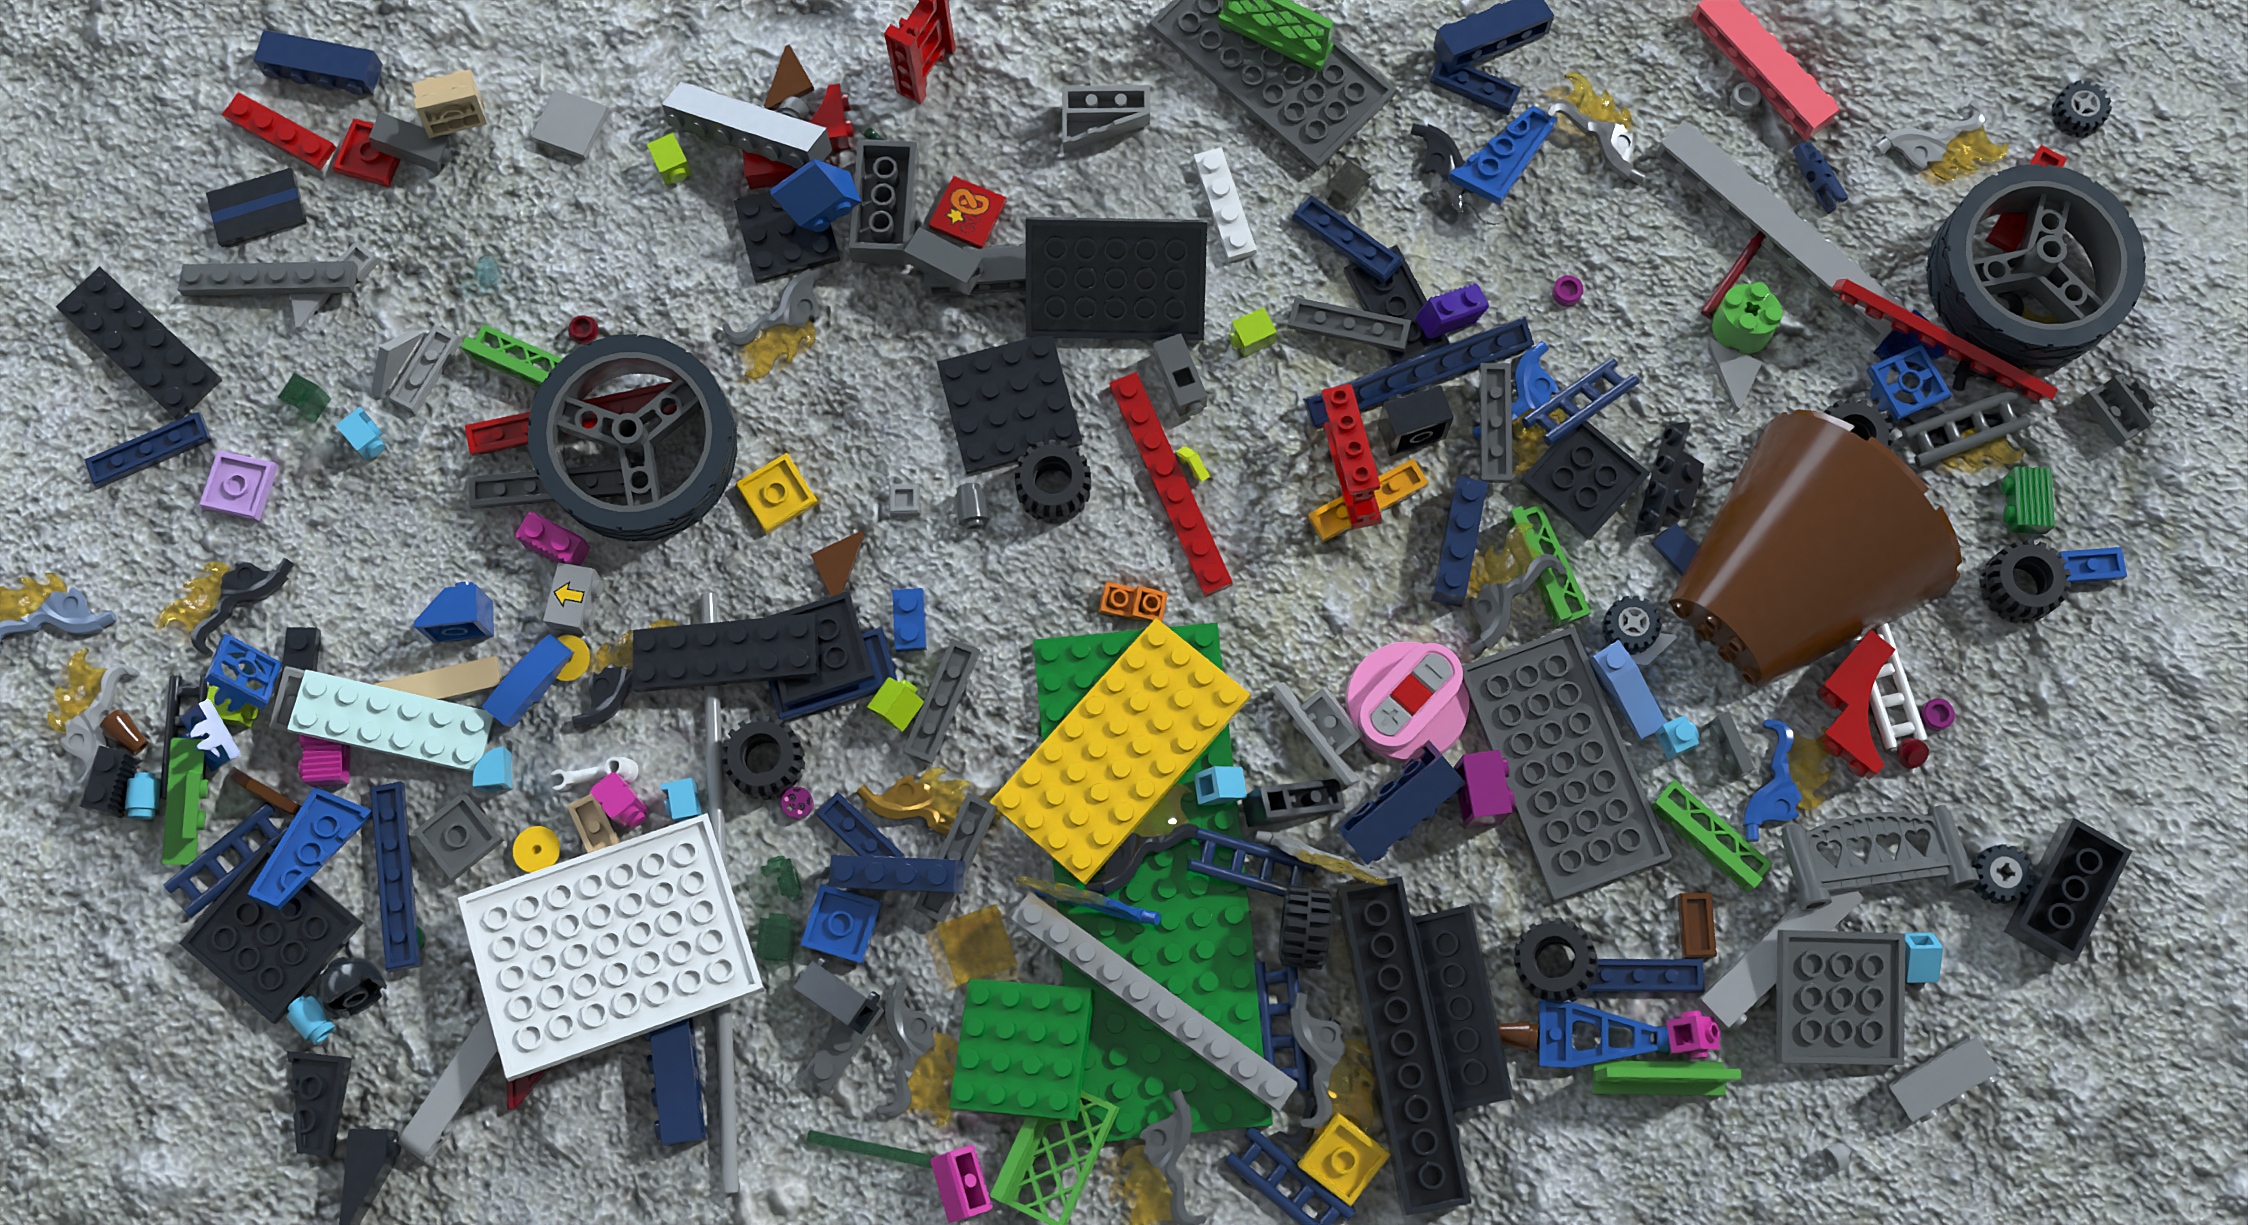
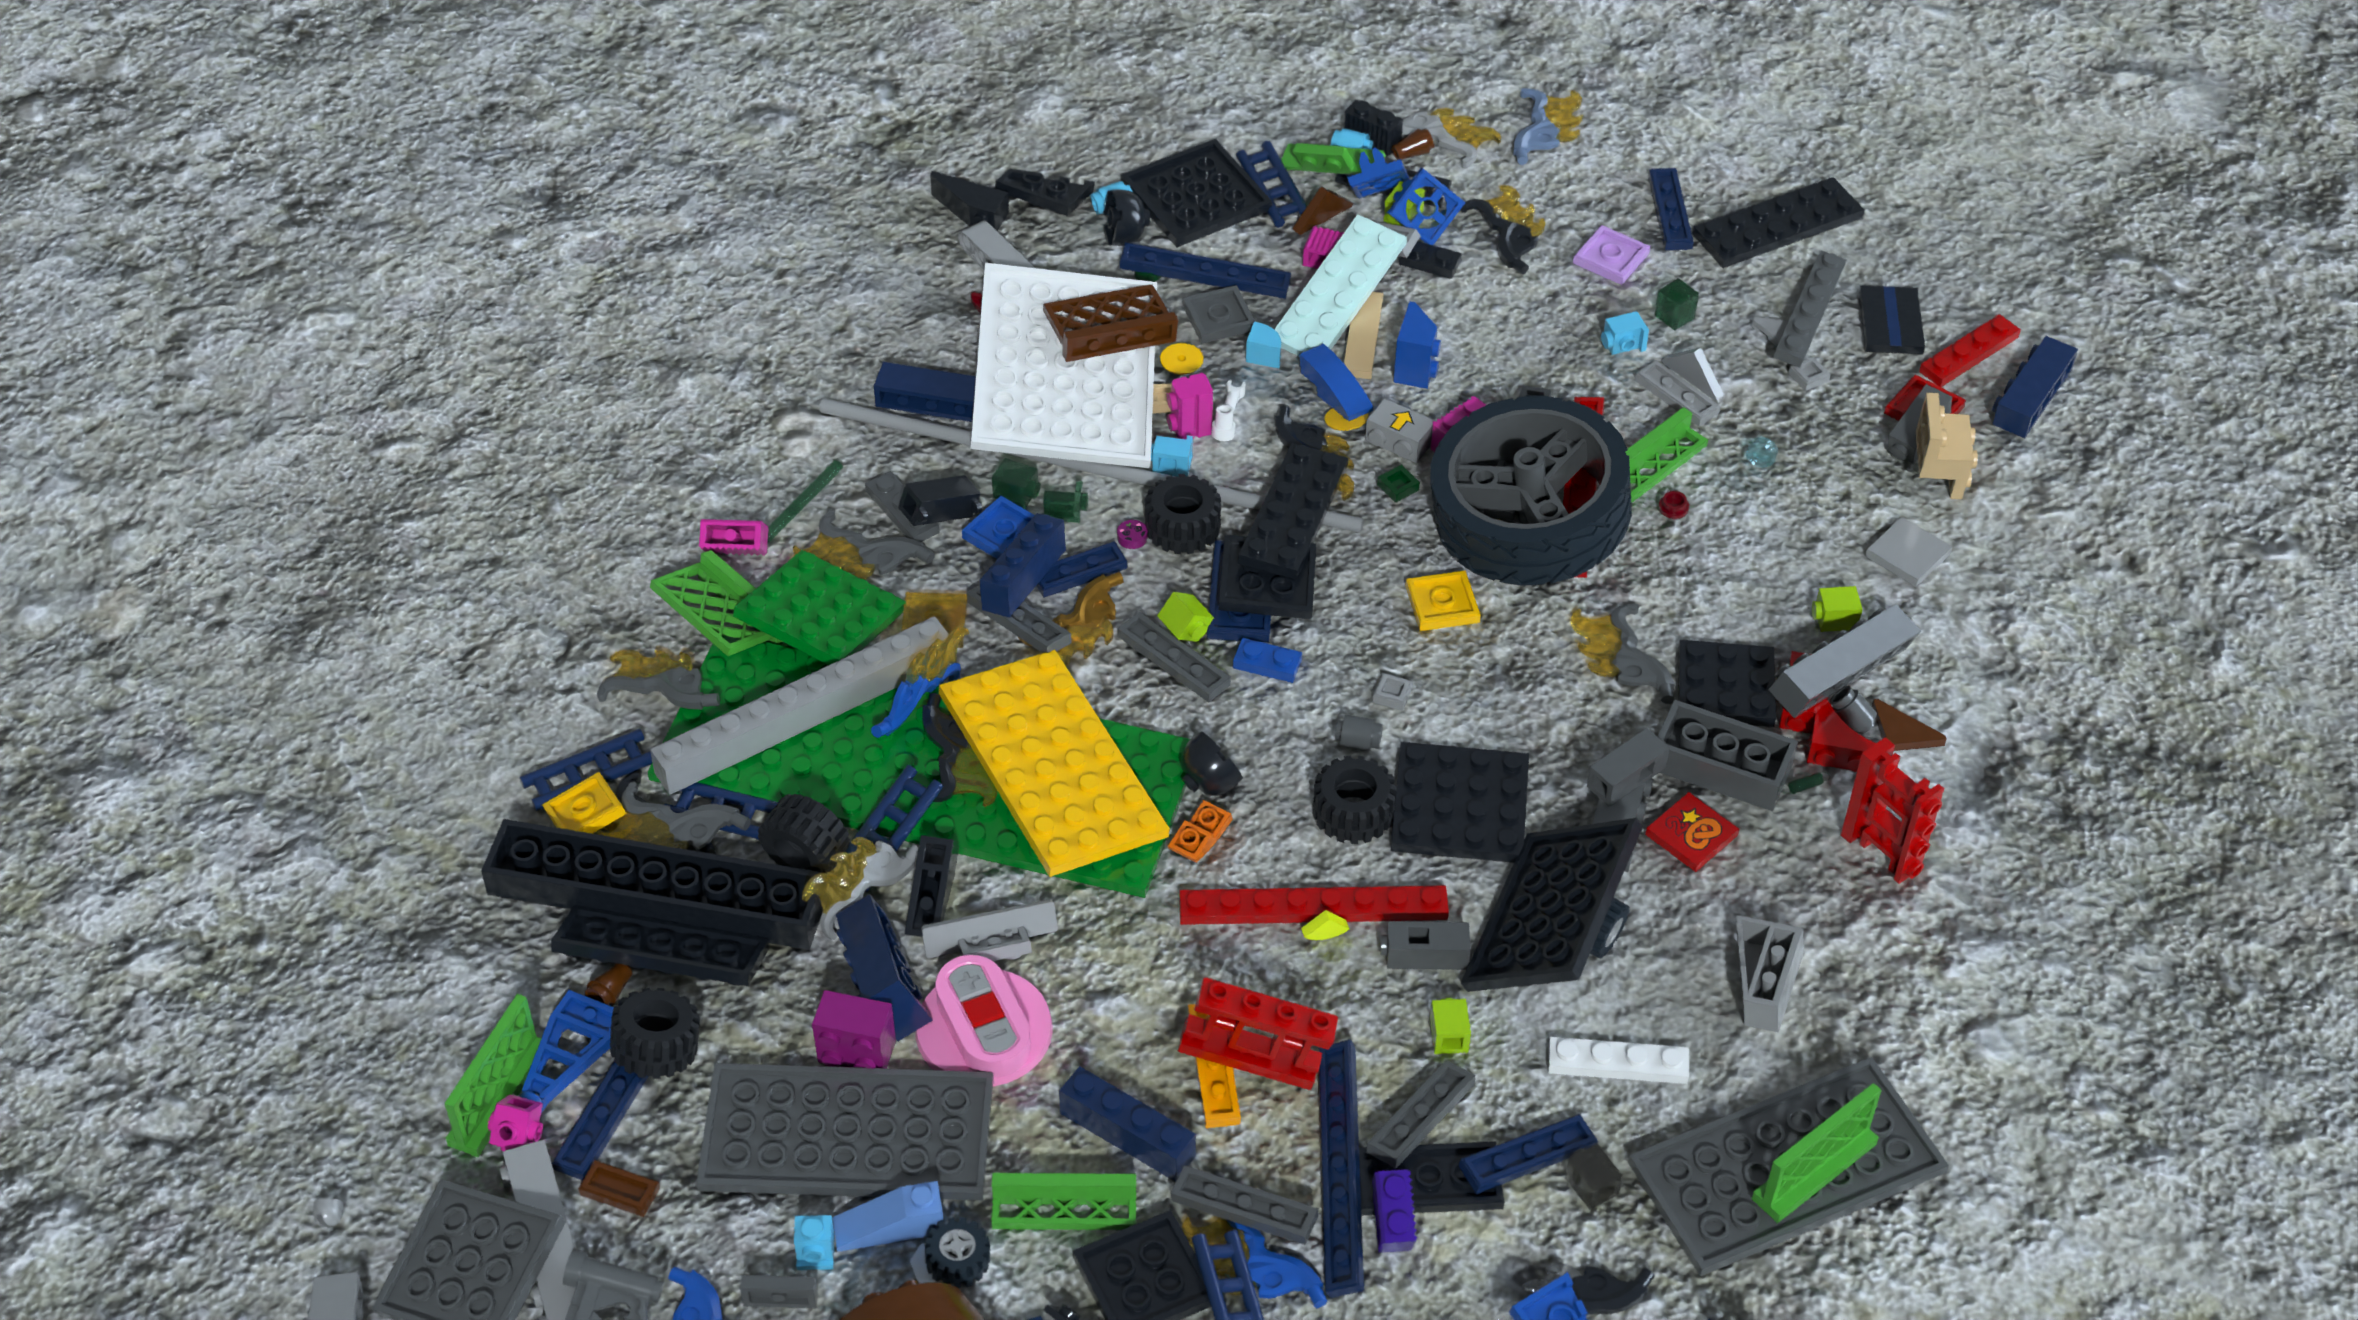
camera: 110 degrees right, 25 degrees down
blue wing [248,786,372,911] -> none
blue slope [770,159,861,232] -> none
reddish brown tile [811,530,865,596] -> none
medium azure brick [1193,766,1247,805] -> none
black brick [1377,385,1454,456] -> none
piece [1468,522,1567,656] -> none
bright green fence [1651,779,1773,893] -> none
none -> reddish brown fence [1043,284,1178,362]
none -> black cylinder [1180,732,1243,796]
none -> dark green plate [1377,464,1420,503]

